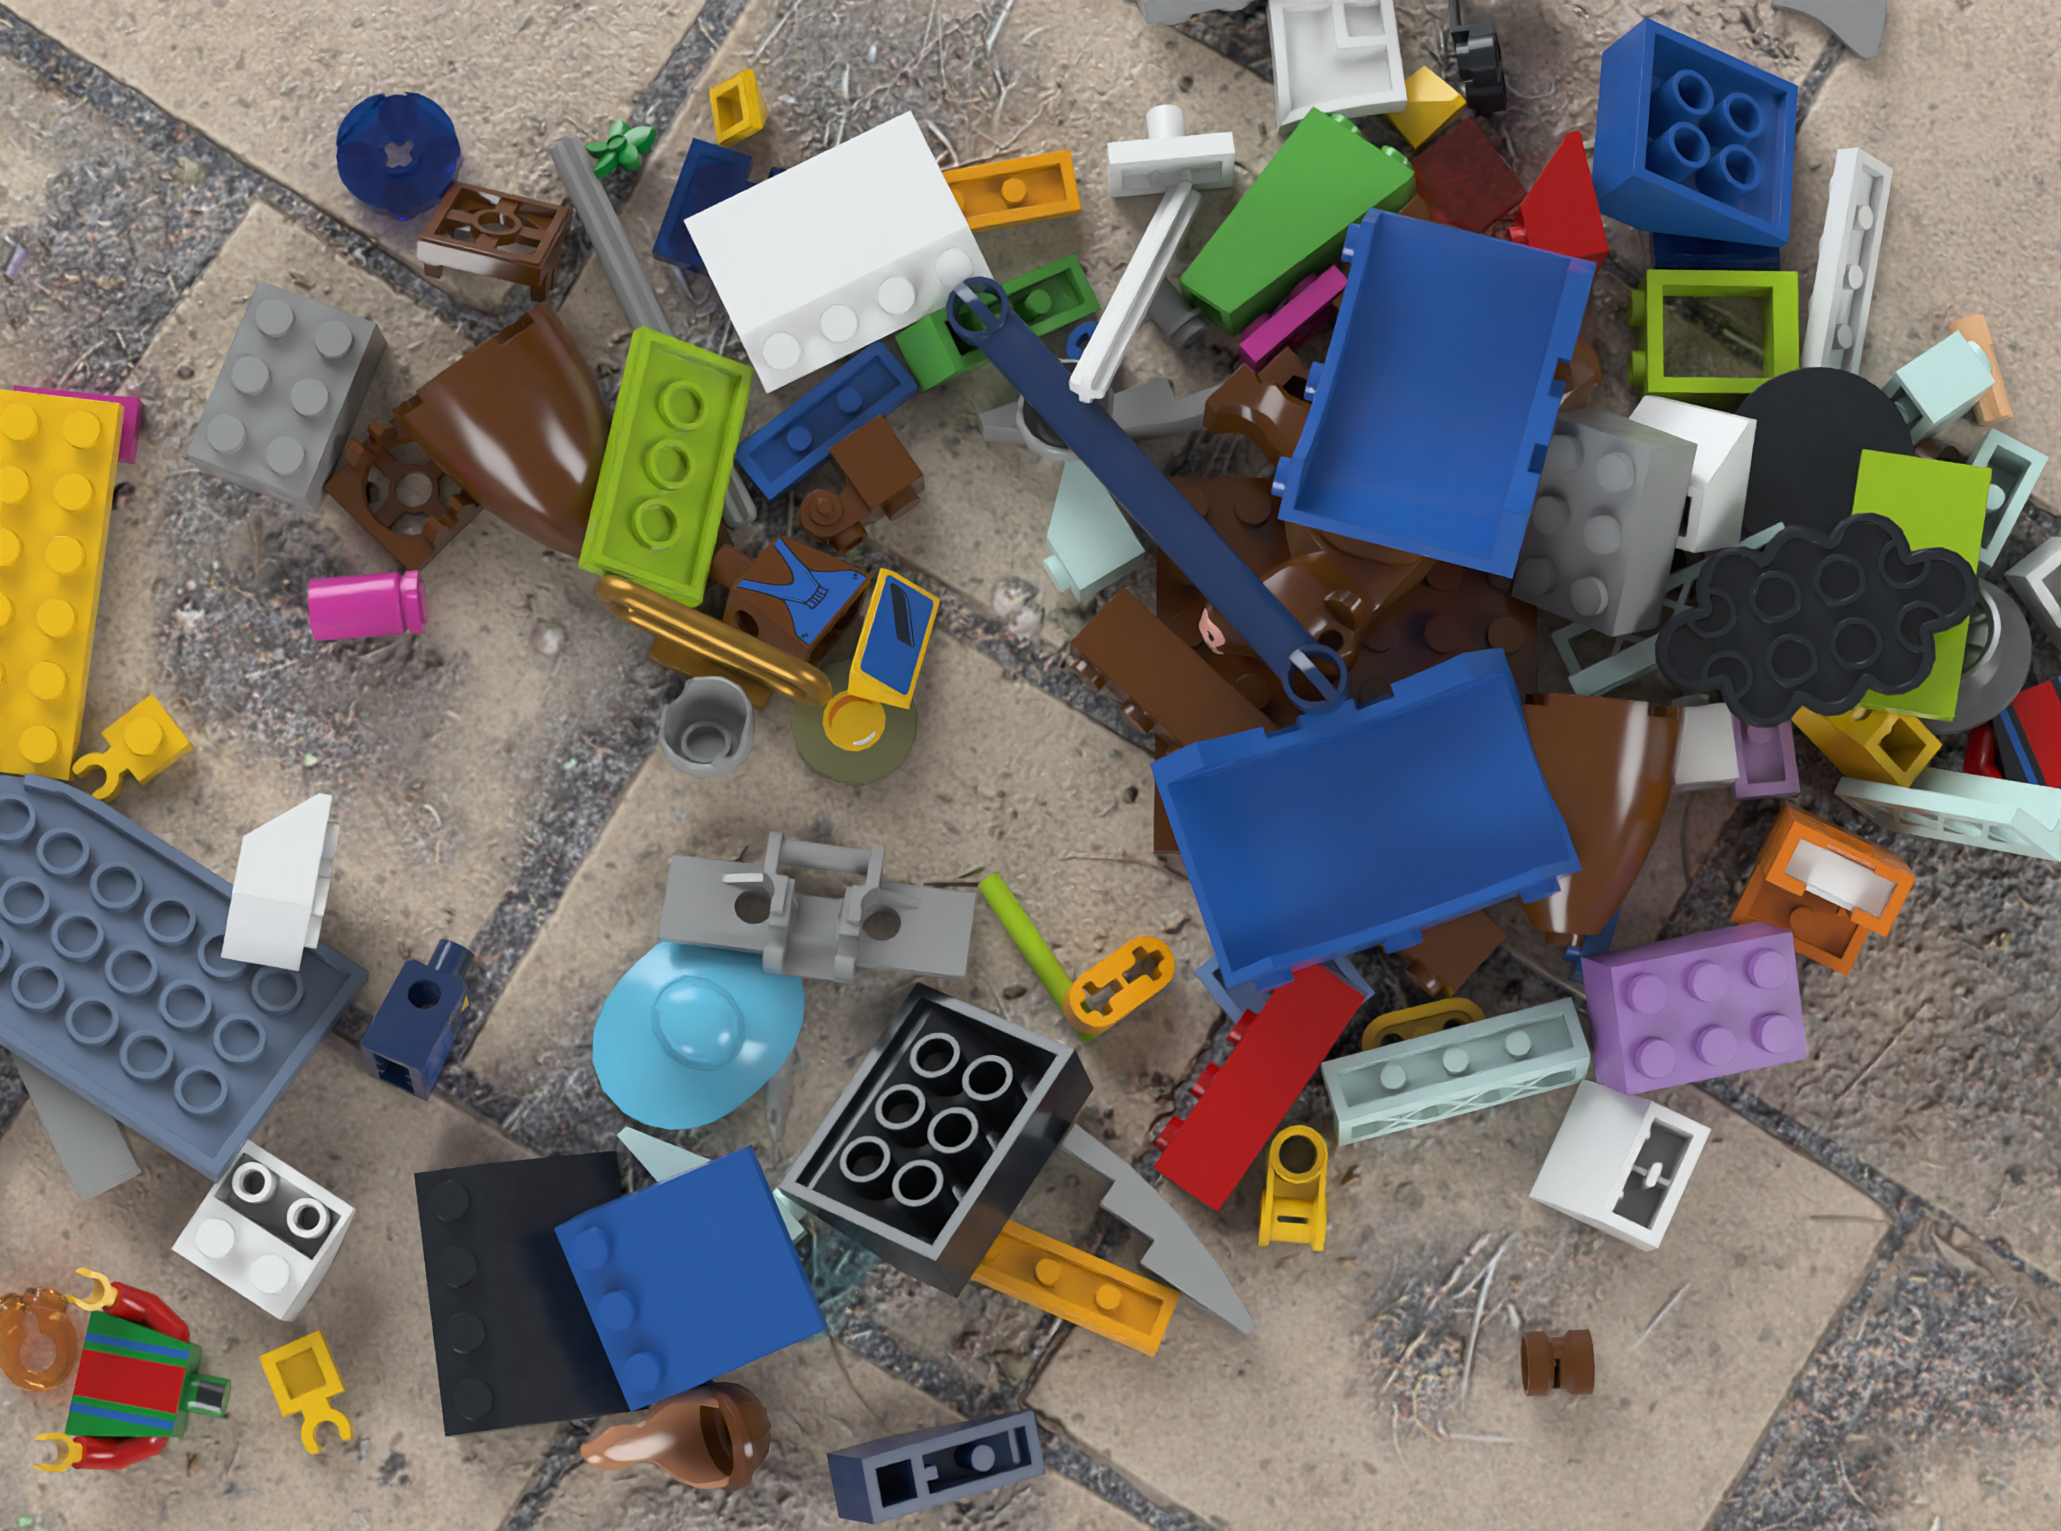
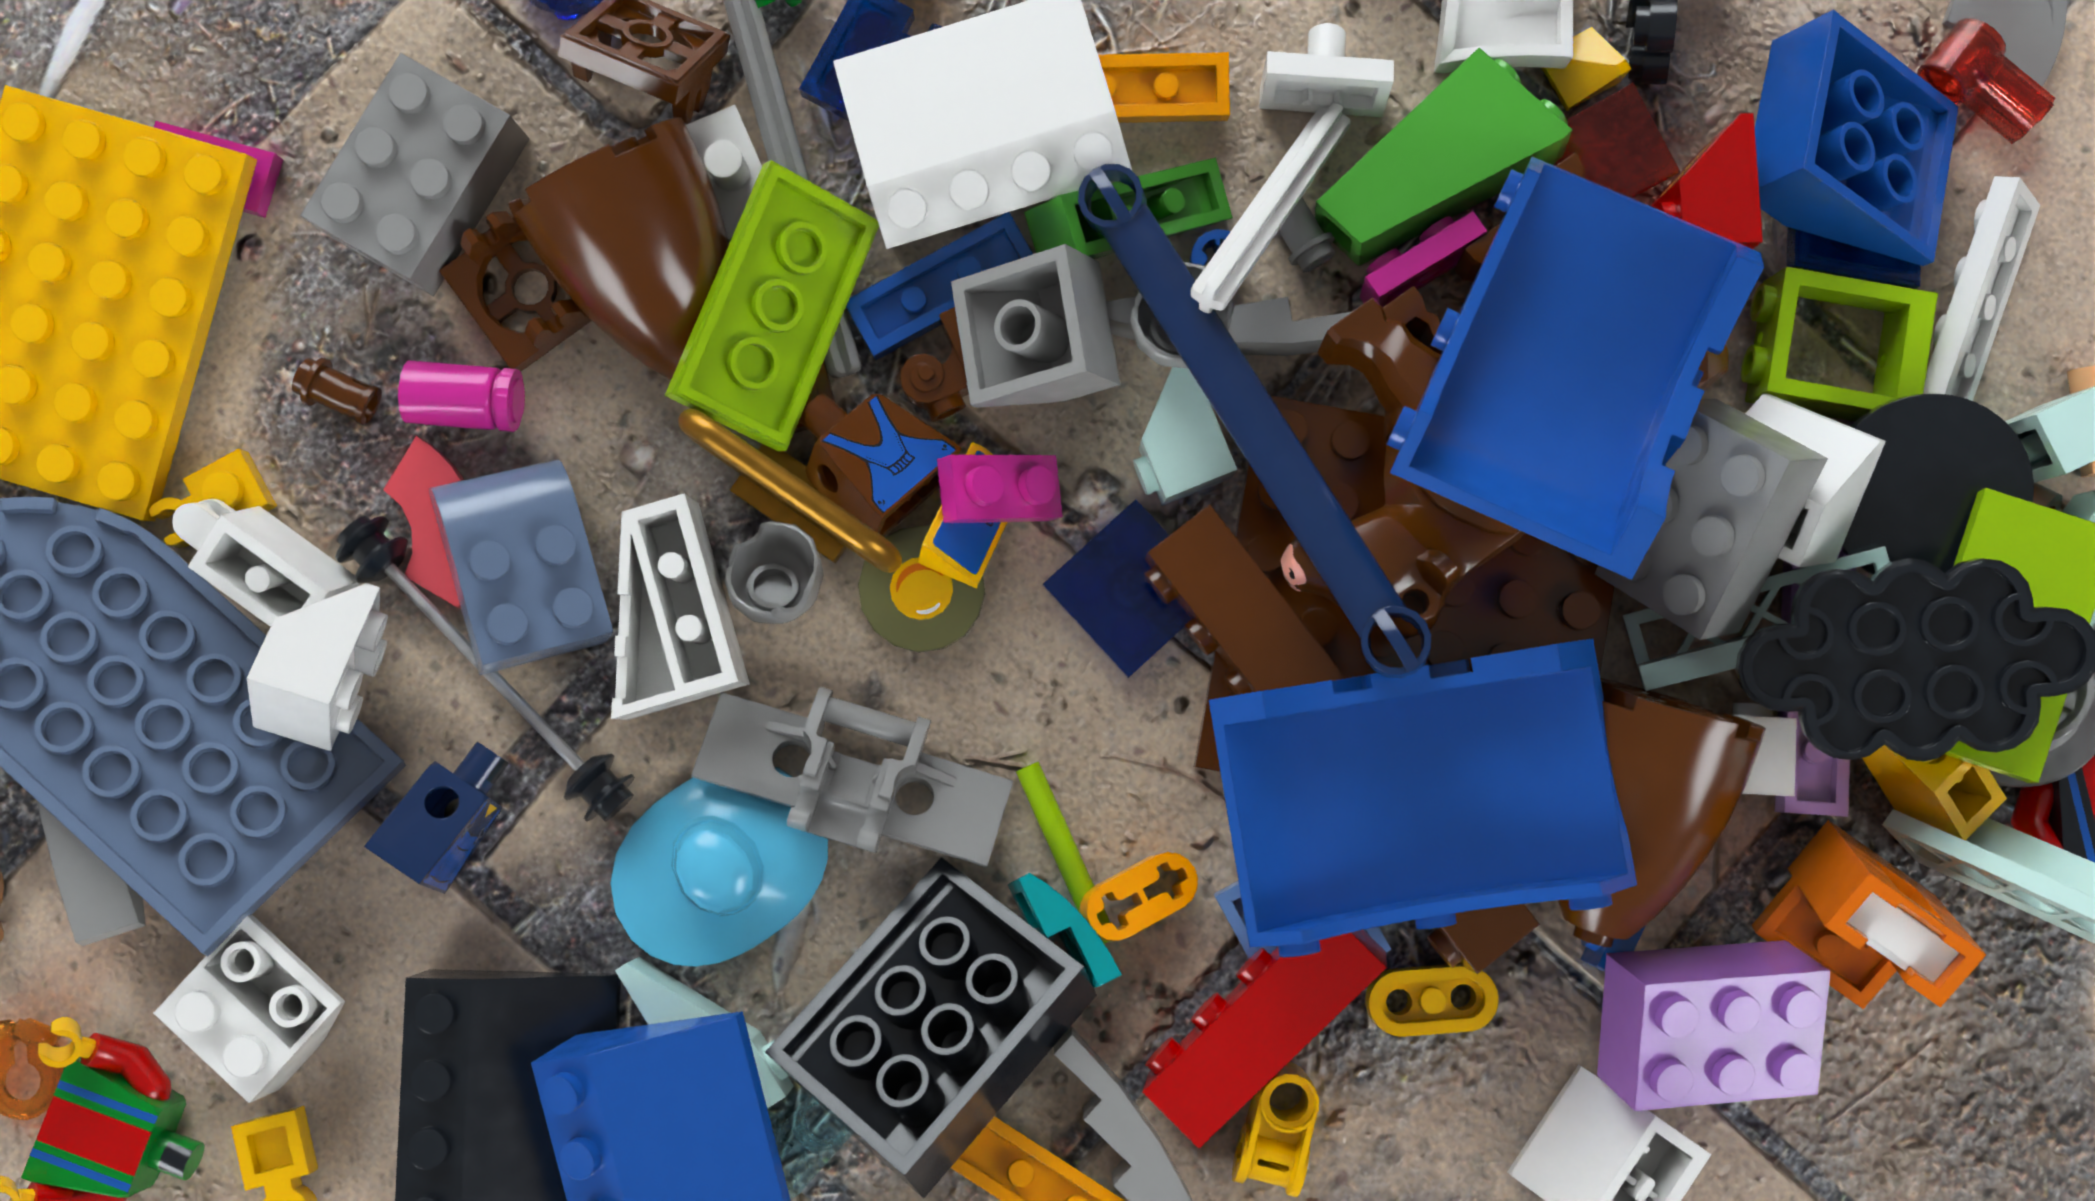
camera: 10 degrees right, 5 degrees up
light aqua fence [1321,997,1591,1147] -> none
none -> white brick [172,499,360,627]
none -> reddish brown pin [292,358,382,425]
none -> black axle [335,516,635,822]
none -> coral tile [383,436,464,609]
none -> sand blue brick [429,459,613,675]
none -> white wedge [611,493,750,720]
none -> white tile [686,105,762,243]
none -> dark pink plate [937,455,1063,523]
none -> light grey slope [951,244,1120,408]
none -> teal slope [1008,873,1122,988]
none -> clear blue plate [1043,499,1191,679]
none -> clear red piece [1917,18,2056,144]

